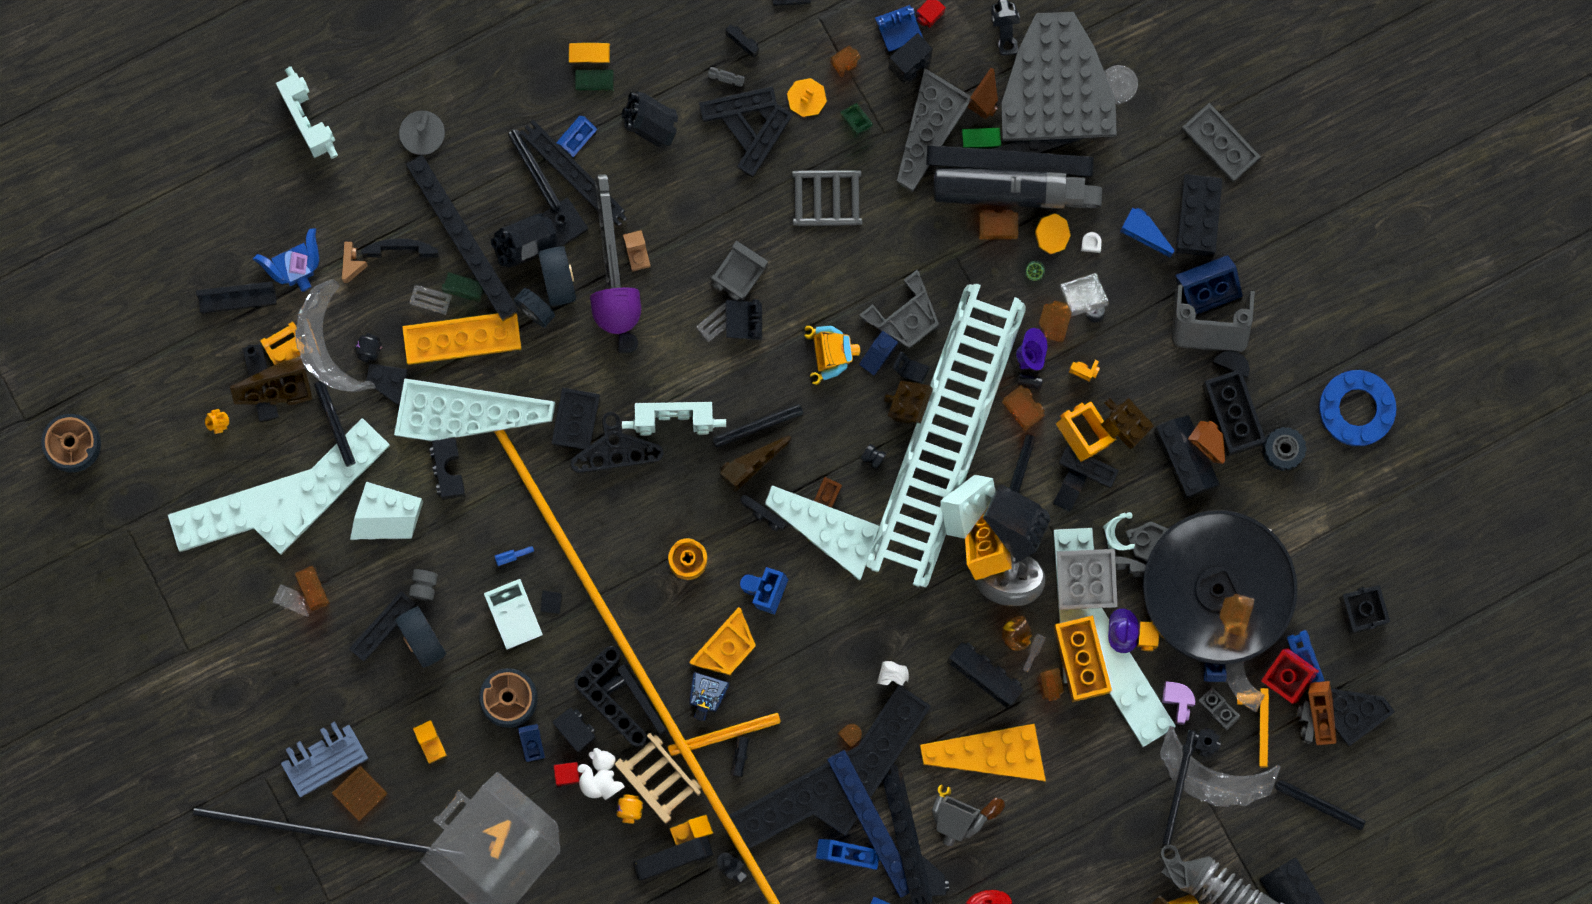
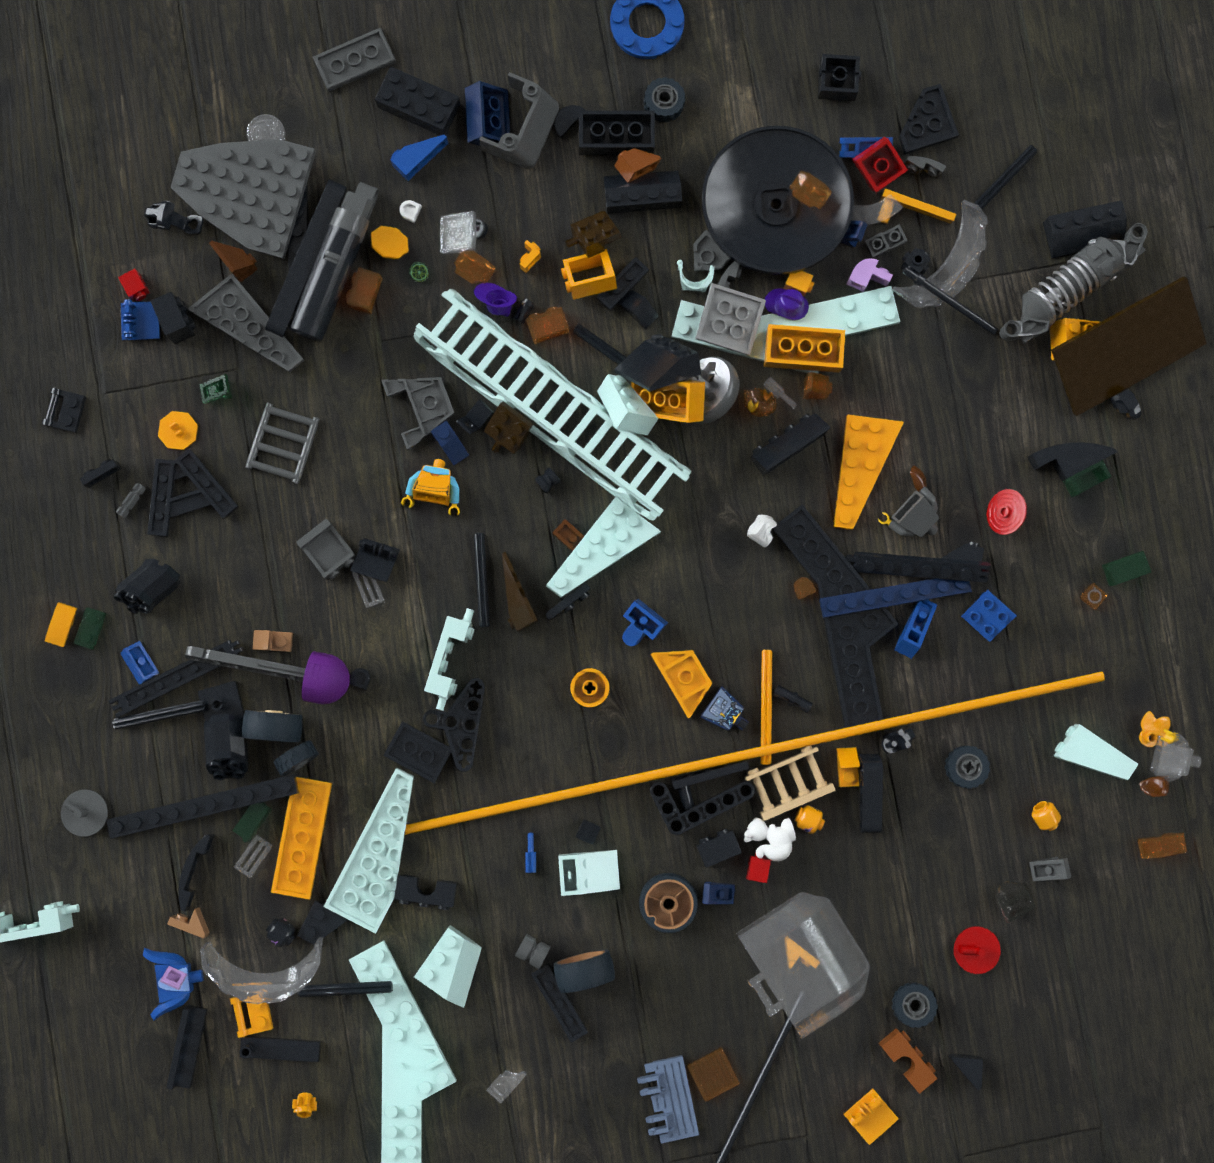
camera: 70 degrees left, 5 degrees up
dark brown wedge [230,356,313,405] -> none
clear orange brick [295,565,330,611] -> none
light orange slope [413,720,447,764] -> none
clear orange brick [831,45,861,77] -> none
green tile [962,128,1001,149] -> none
dark orange slope [1308,681,1336,745] -> none

